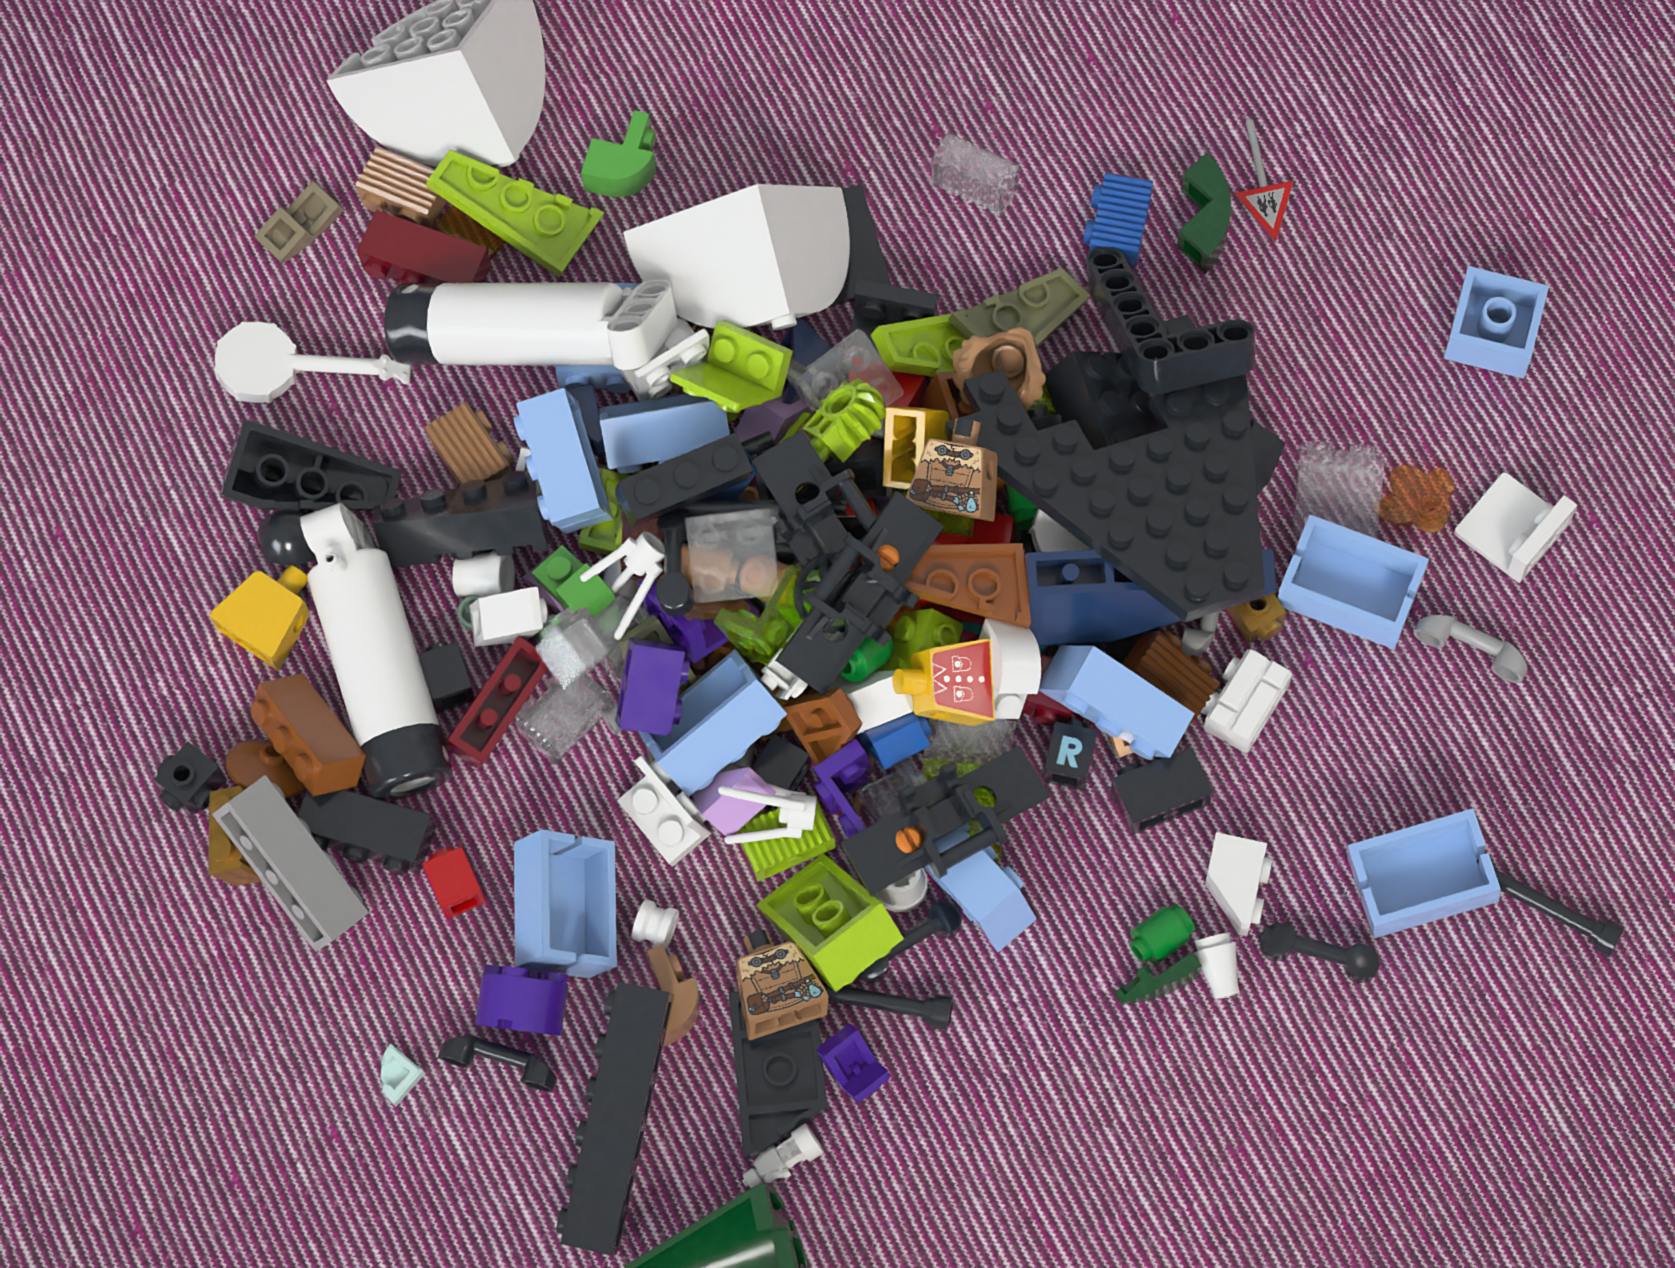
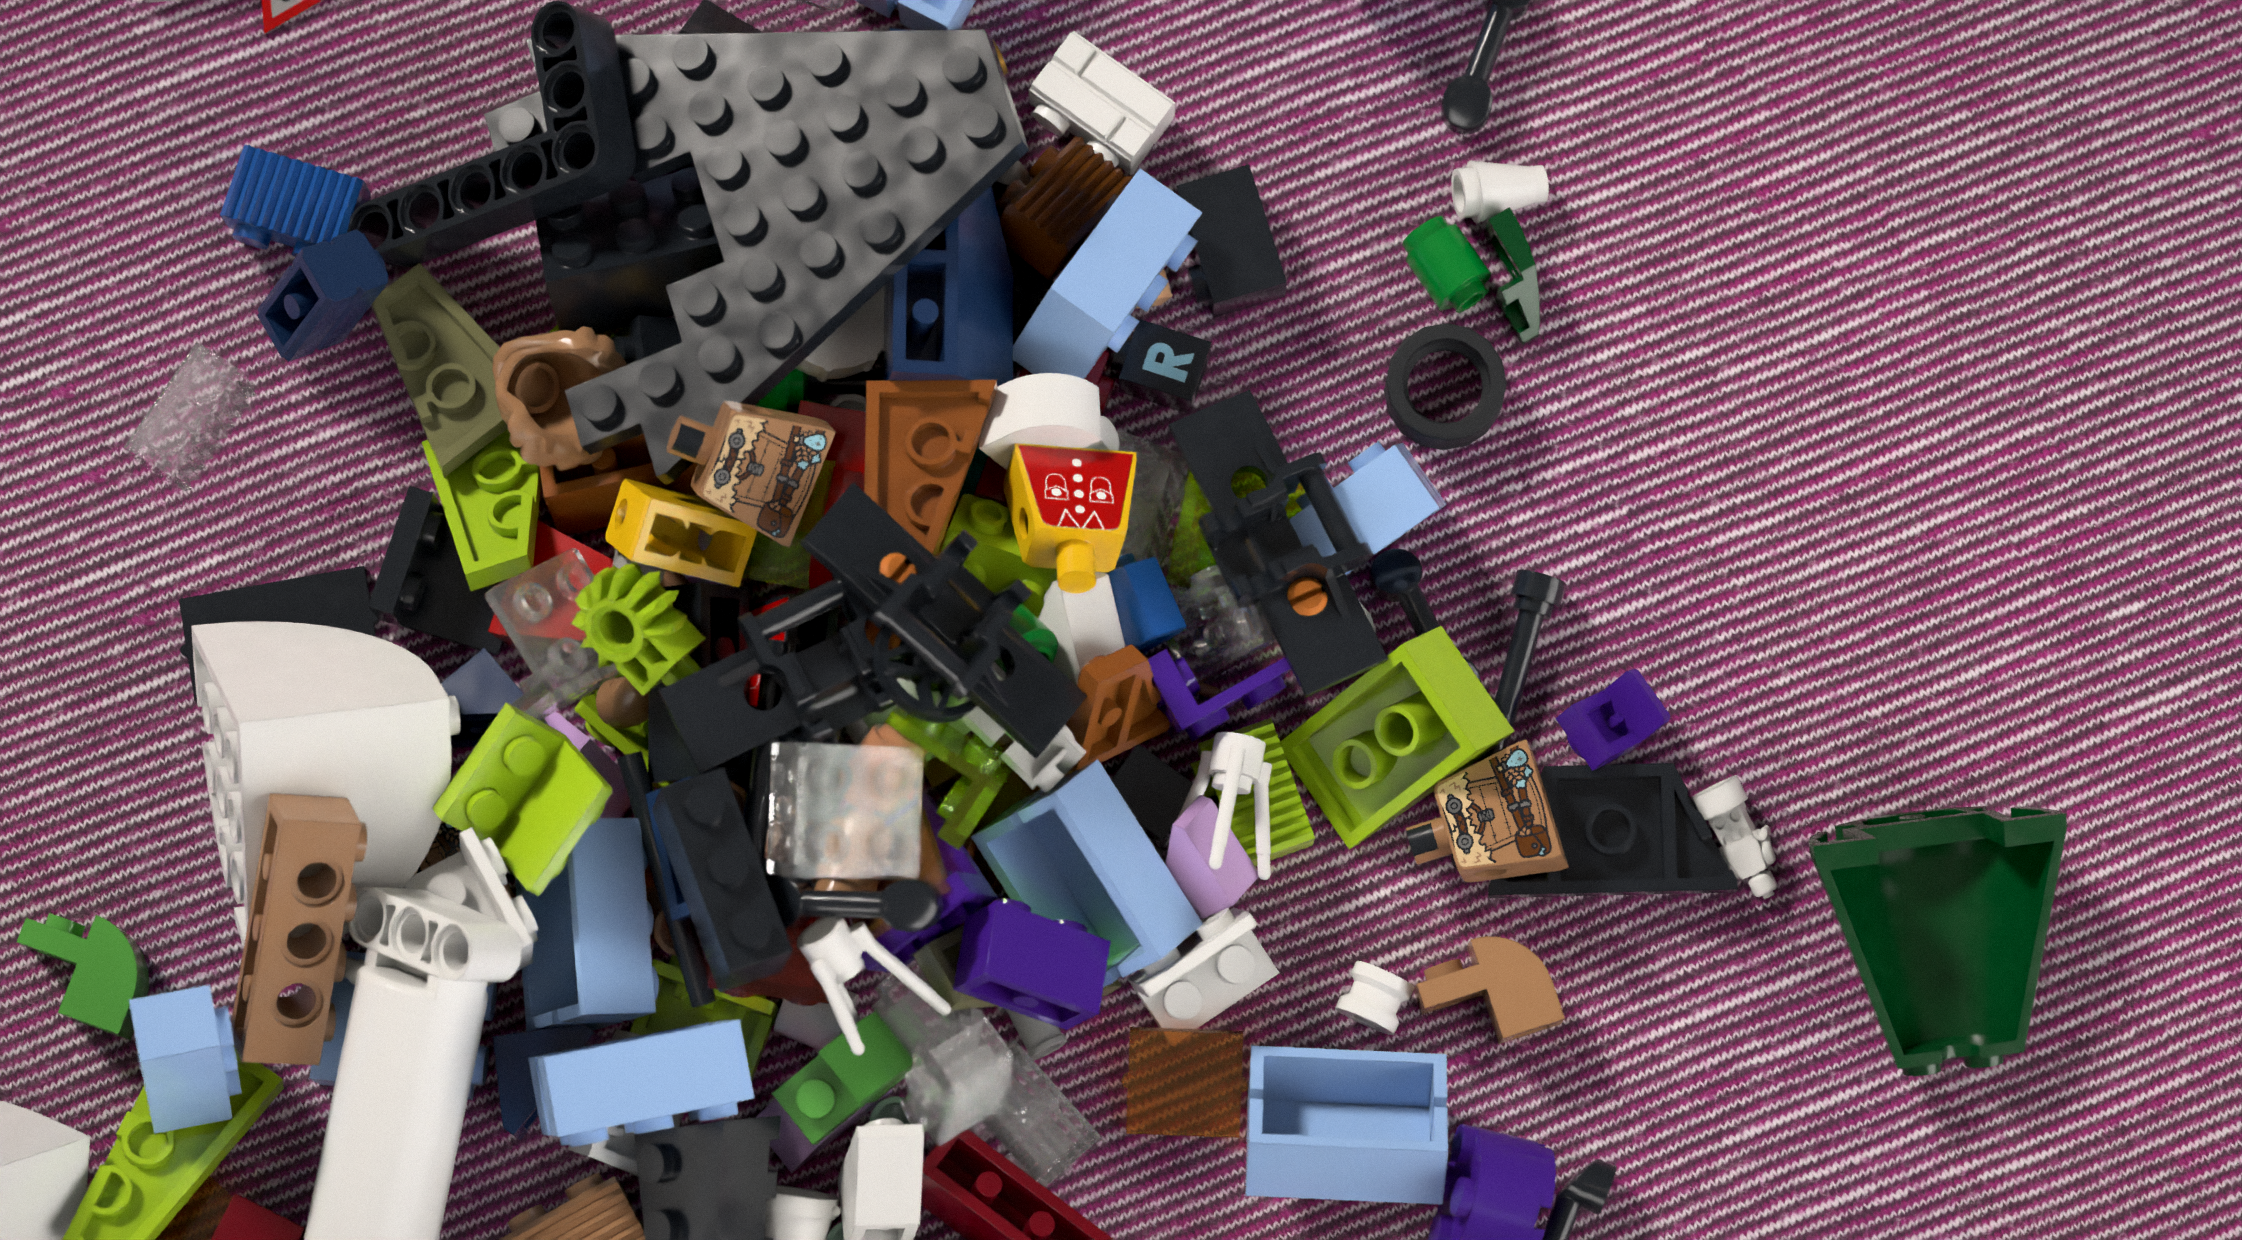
camera: 90 degrees left, 10 degrees up
black brick [556,981,674,1255] -> none
dark green brick [1177,153,1231,273] -> none
white slope [1205,832,1272,936] -> none
none -> light blue wedge [129,985,242,1134]
none -> medium nougat brick [231,793,367,1065]
none -> dark blue brick [257,229,389,362]
none -> clear orange piece [1121,1027,1248,1138]
none -> black tyre [1384,323,1507,450]

